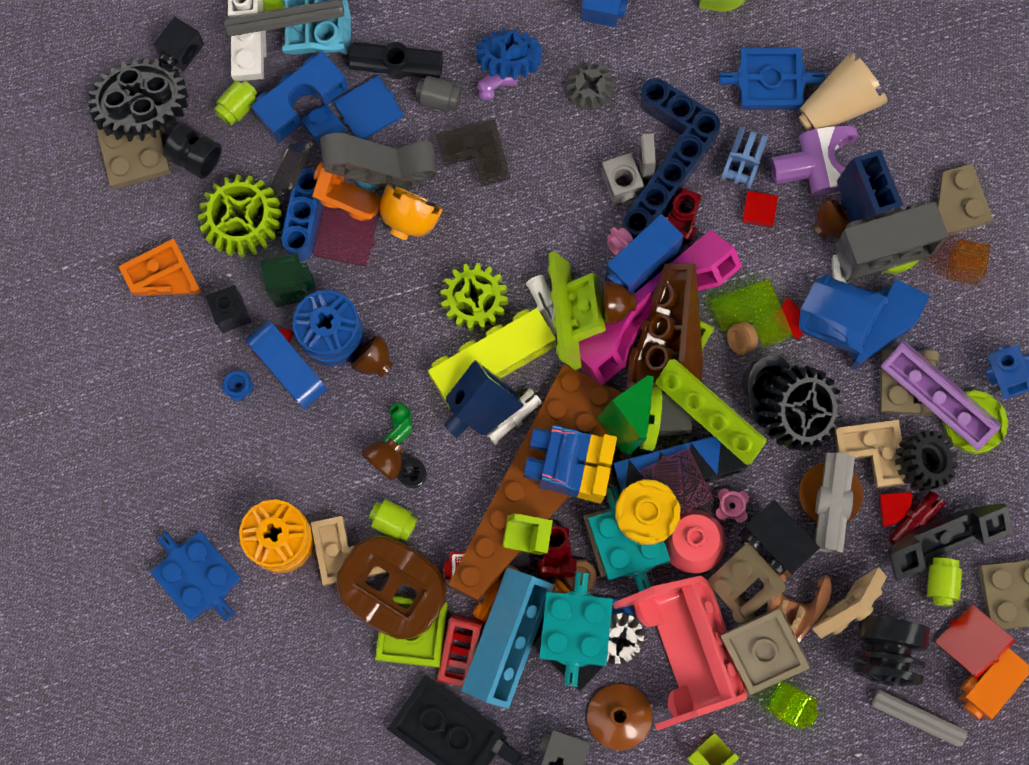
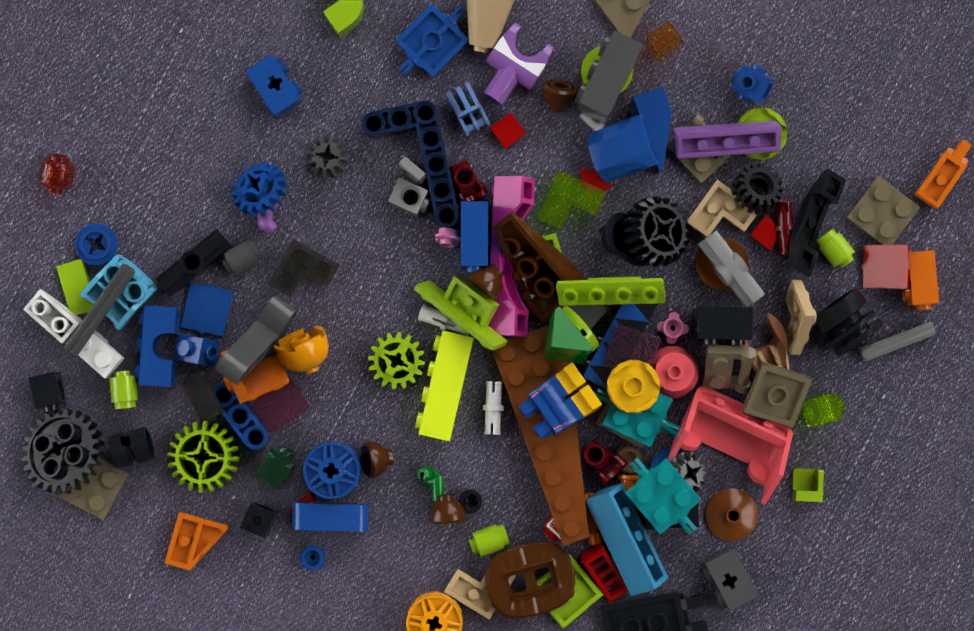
camera: 55 degrees left, 10 degrees up
dark blue torso [444,360,524,438] -> none
lime panel [503,513,553,555] -> none
medium nougat tile [727,322,758,355] -> none
dark blue torso [837,150,903,221] -> none

